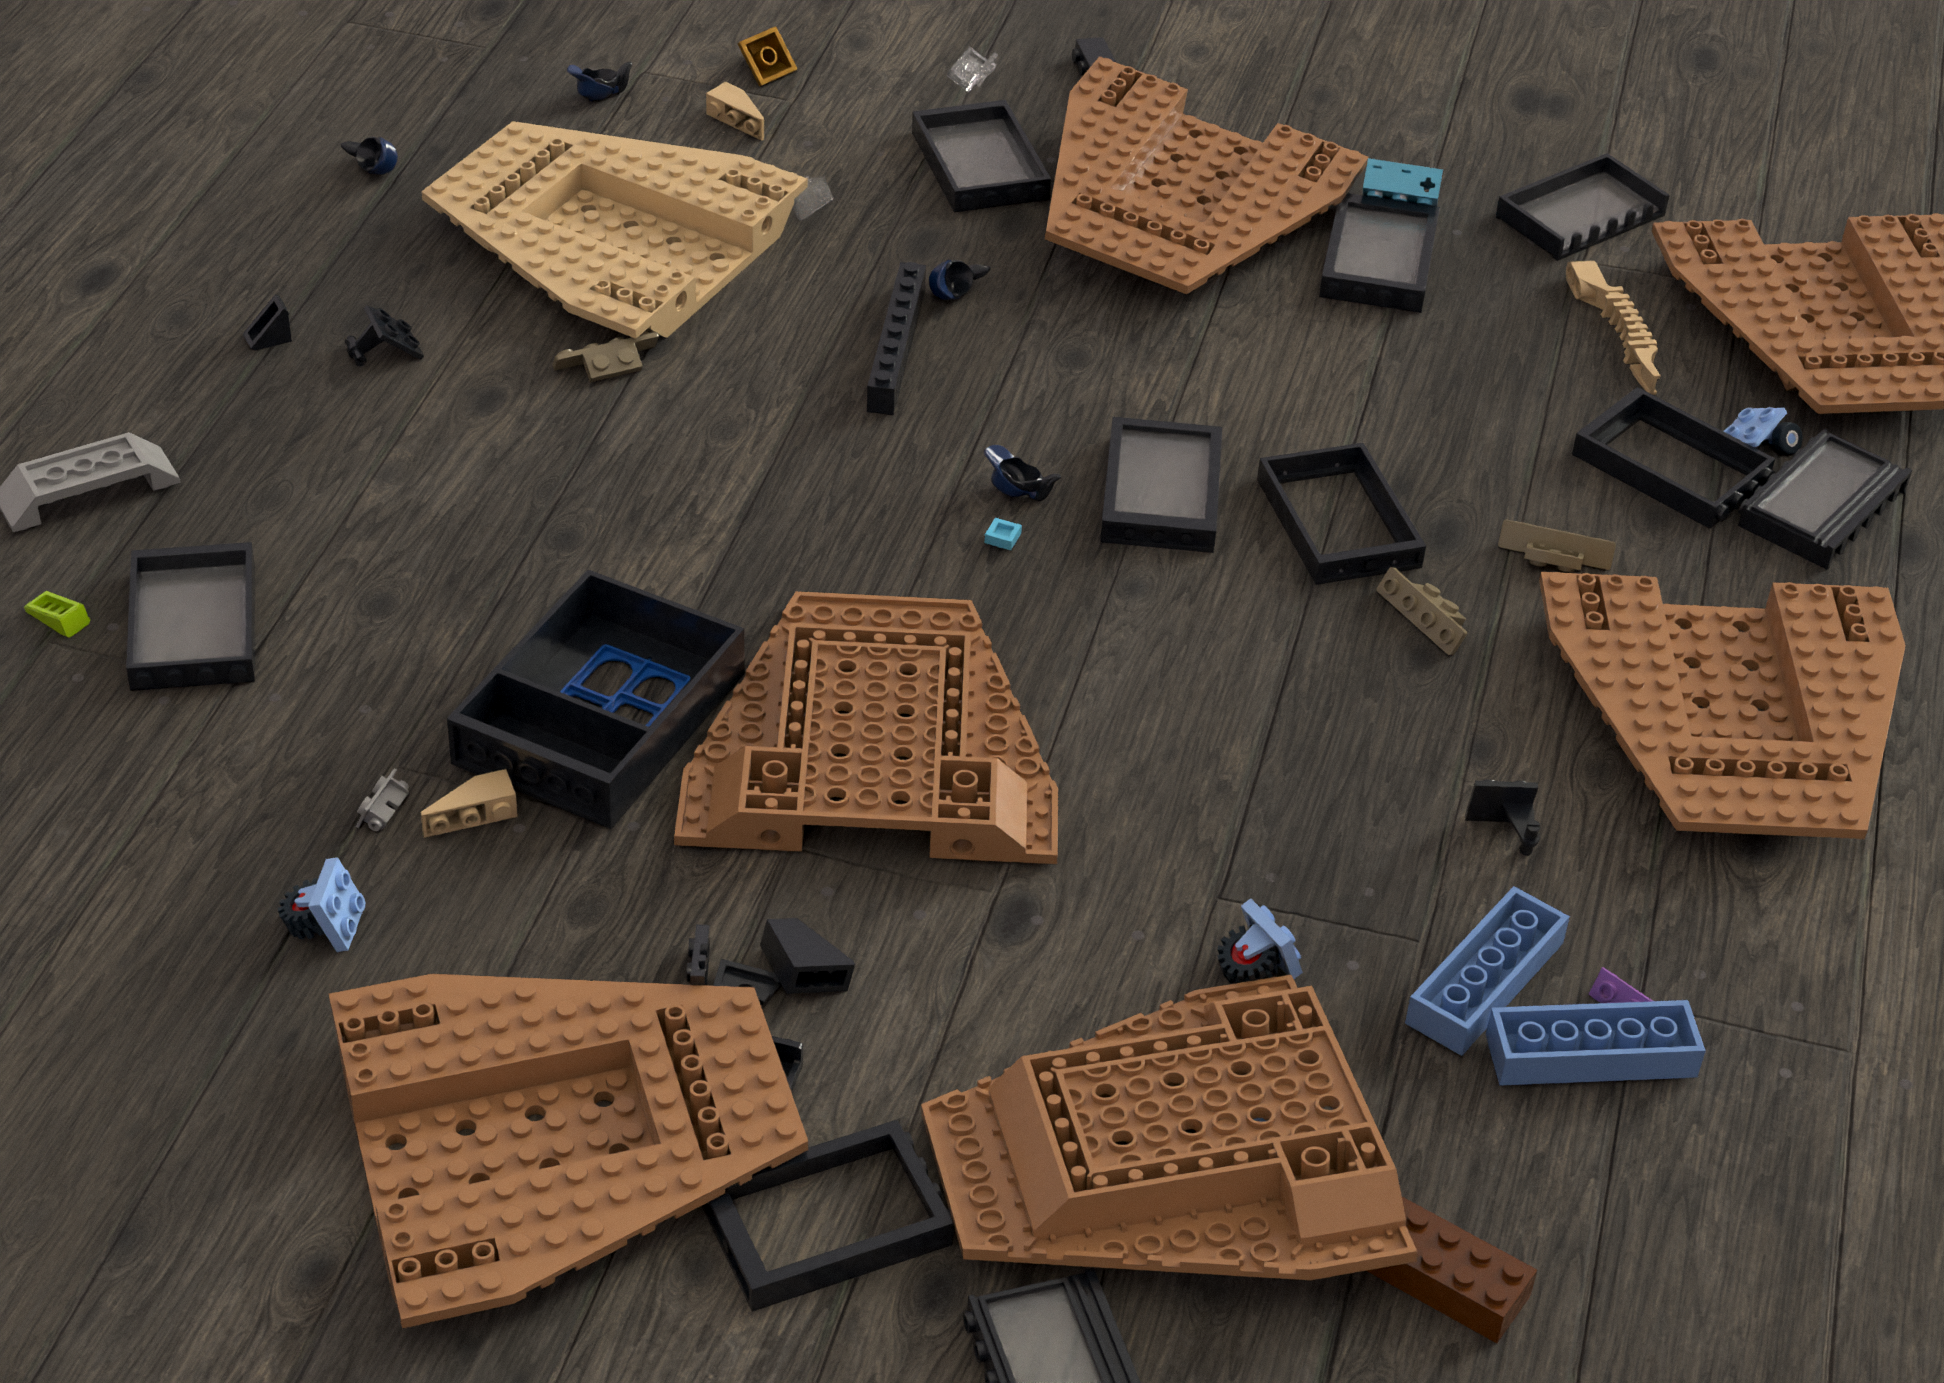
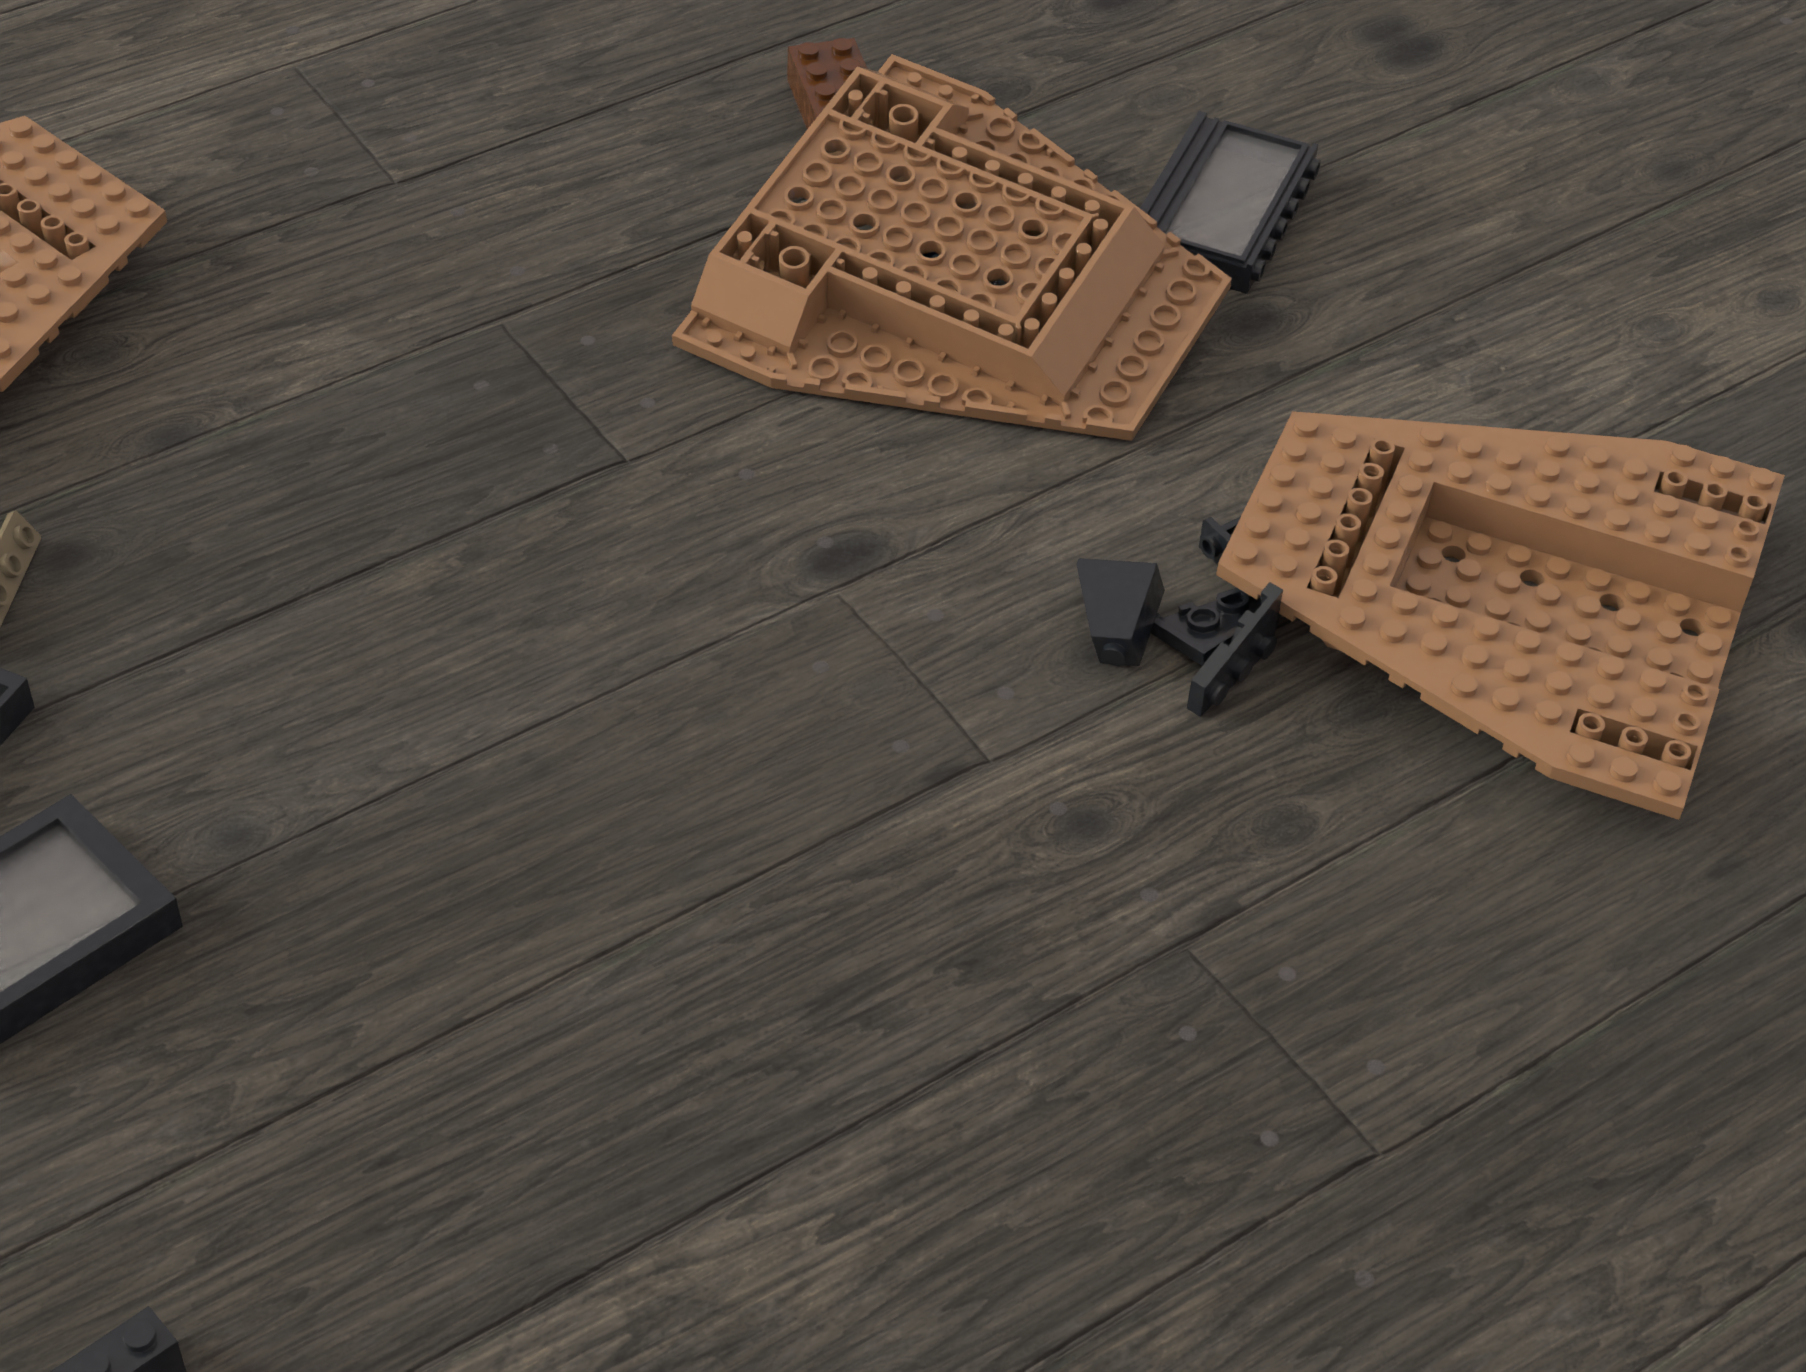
camera: 140 degrees left, 5 degrees up
light blue plate [278,857,366,952] -> none
light grey hinge [356,768,409,831] -> none
tan slope [421,769,517,838] -> none
black panel [447,570,745,829] -> none
medium nougat wing [674,591,1058,864] -> none
black window [701,1120,954,1312] -> none
hair [984,445,1061,501] -> none
medium azure plate [984,518,1022,550] -> none
plate [1217,898,1303,984] -> none
medium blue brick [1405,886,1570,1056] -> none
black plate [1465,779,1541,856] -> none
medium blue brick [1485,1000,1705,1085] -> none
medium lavender hinge [1589,967,1652,1003] -> none

